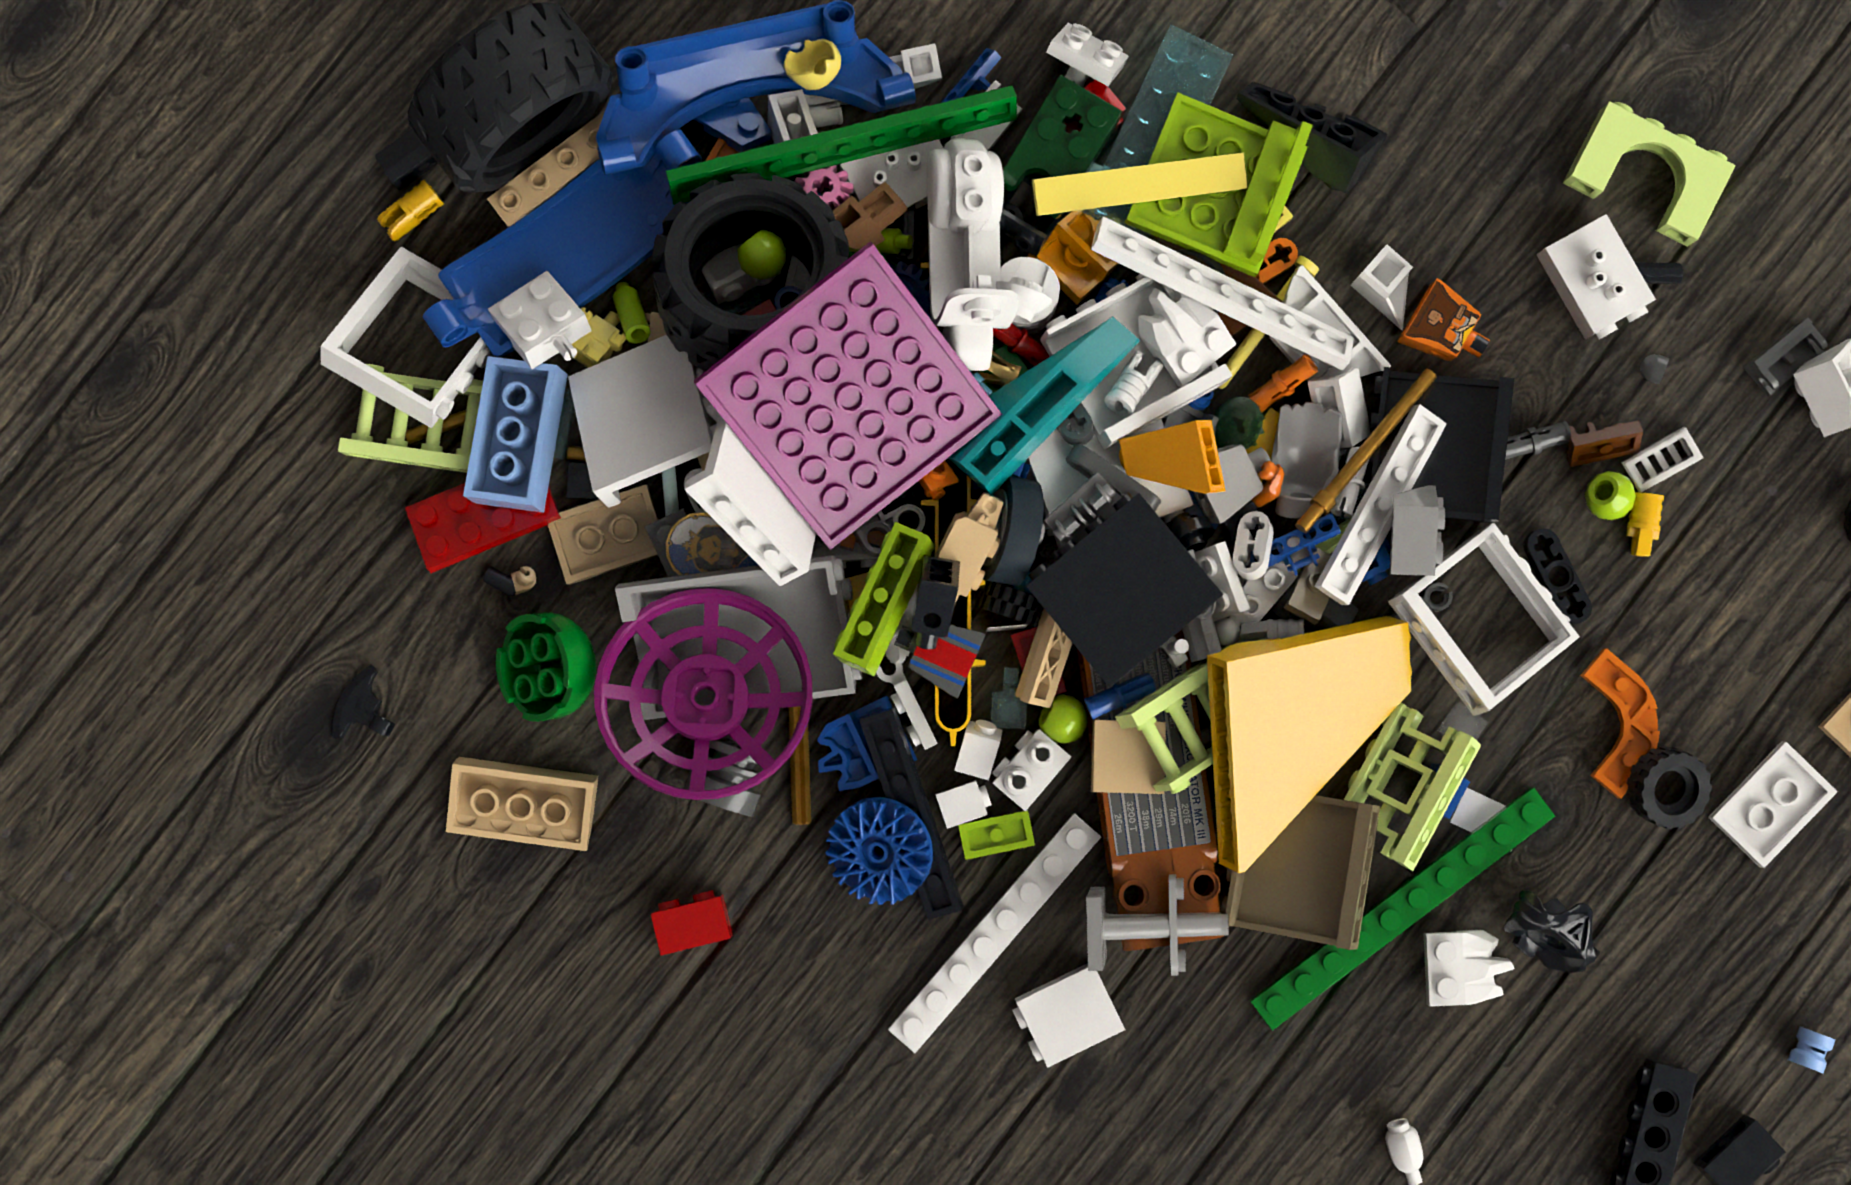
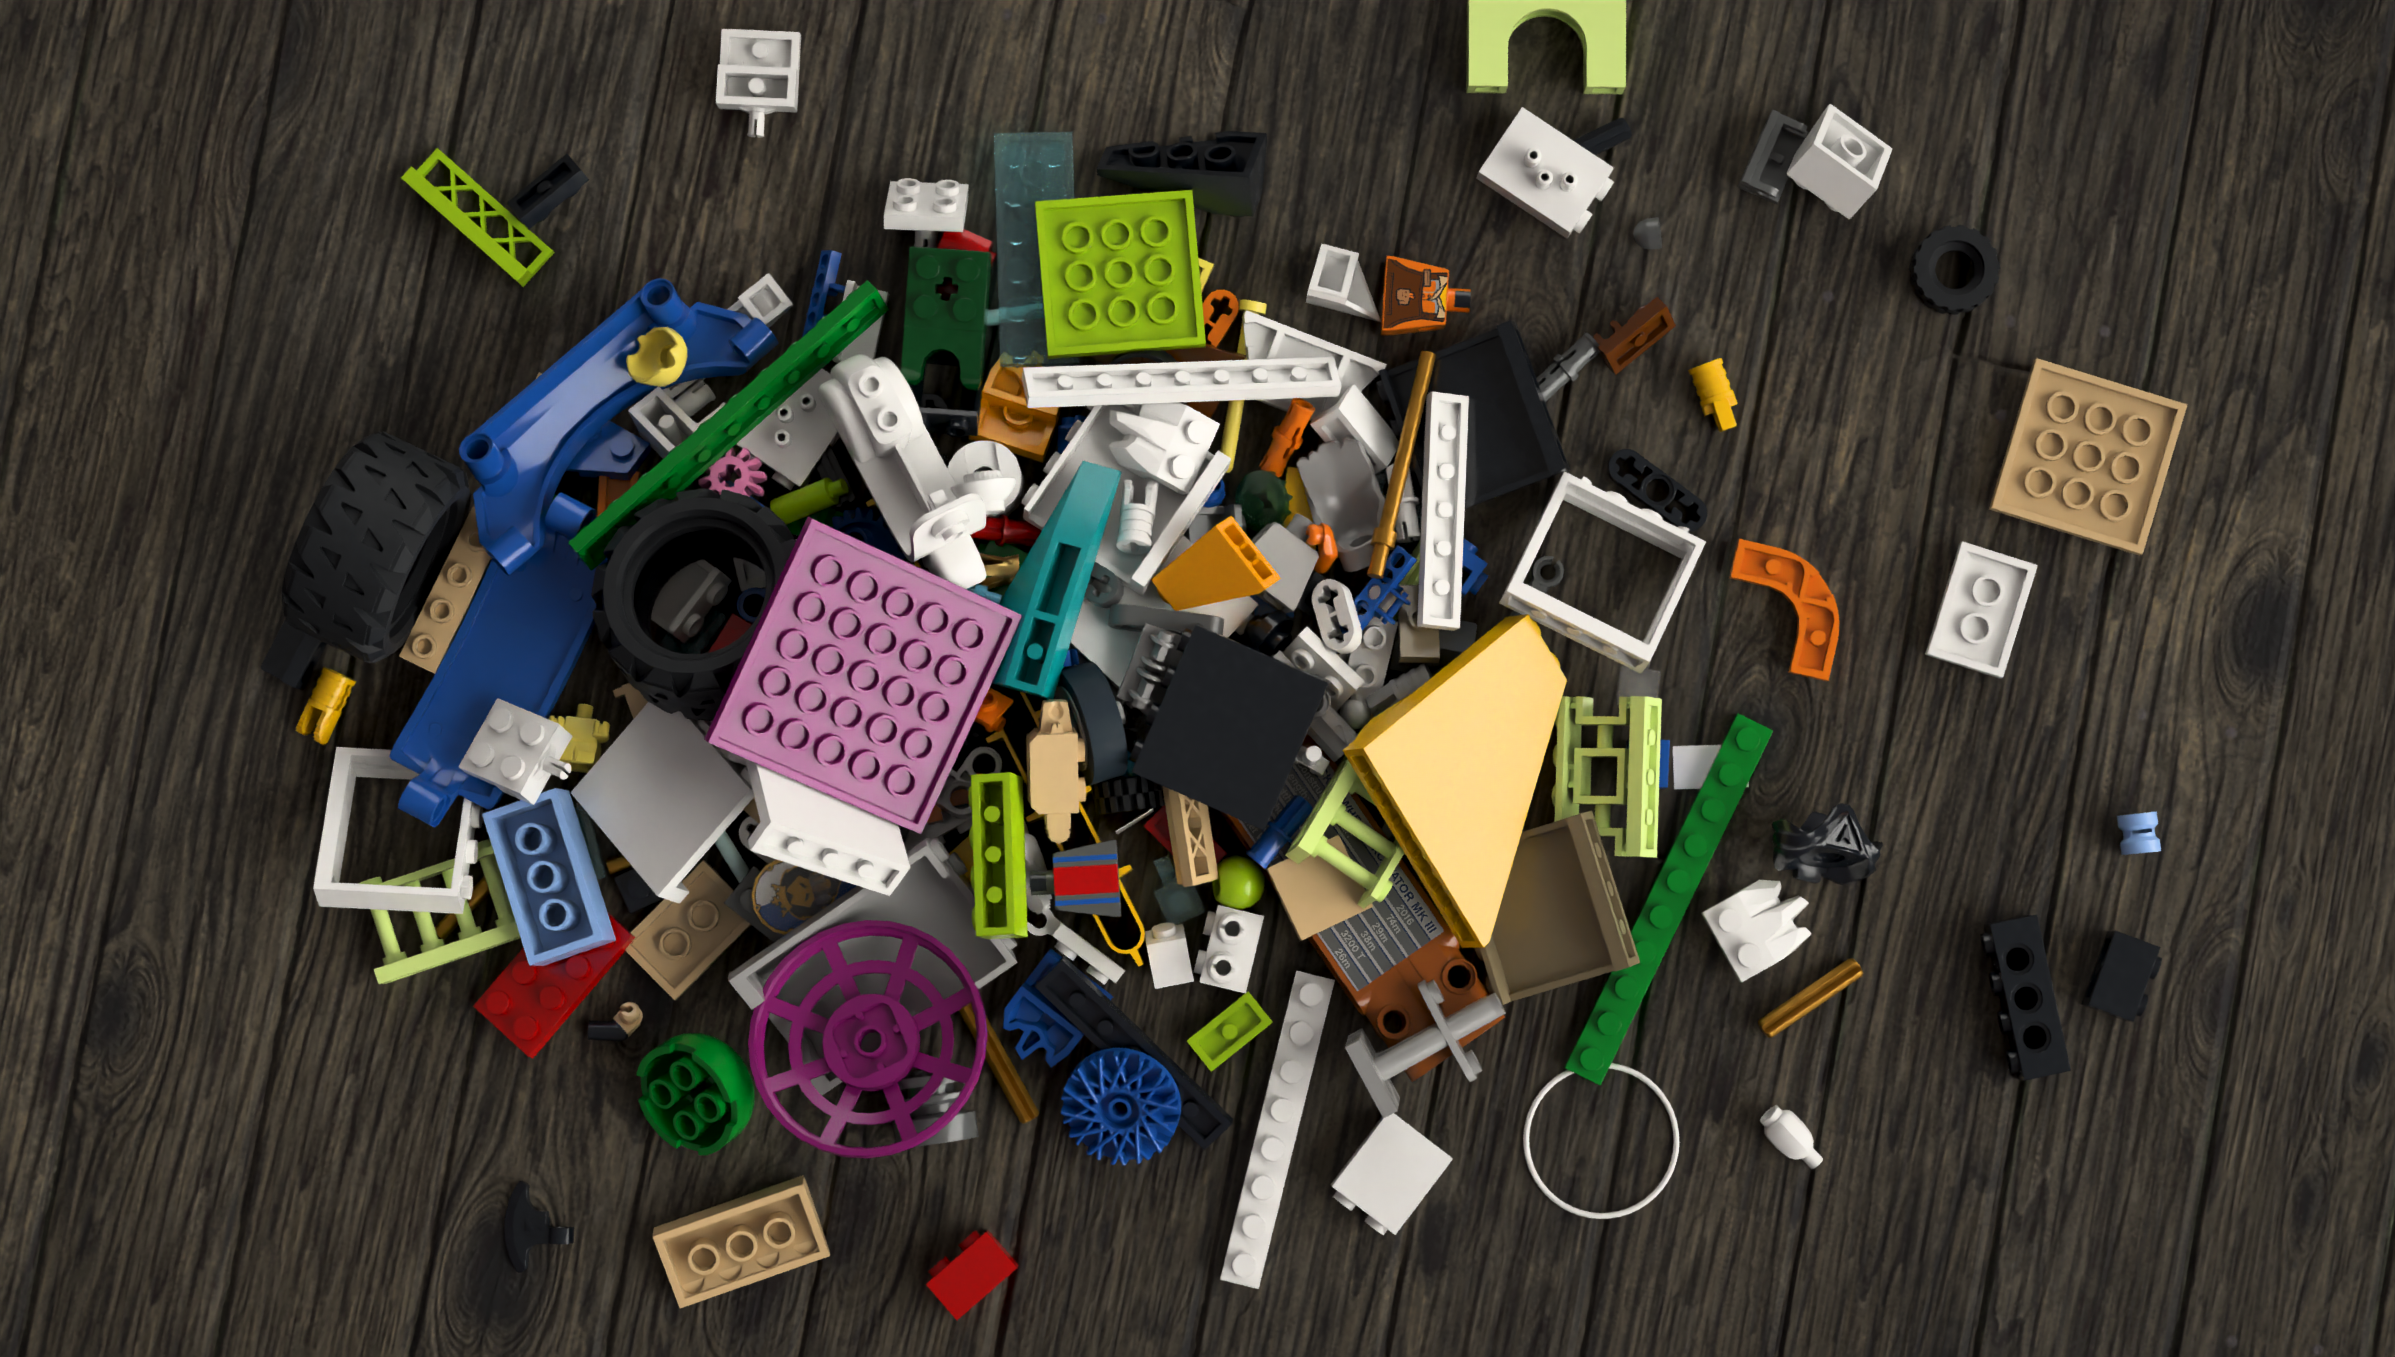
camera: 25 degrees left, 0 degrees up
lime cylinder [613,282,651,344] -> none
lime piece [737,229,787,280] -> none
medium nougat brick [833,182,908,250] -> none
black torso [911,555,960,649] -> none
white brick [935,780,992,829] -> none
light yellow tile [1032,152,1247,216] -> none
lime fence [1223,120,1313,266] -> none
light grey slope [1390,485,1445,576] -> none
lime piece [1585,471,1636,520] -> none
white slope [1621,427,1703,493] -> none
black tyre [1626,746,1712,829] -> none
none -> white piece [1523,1063,1679,1219]
none -> pearl gold axle [1758,958,1864,1038]

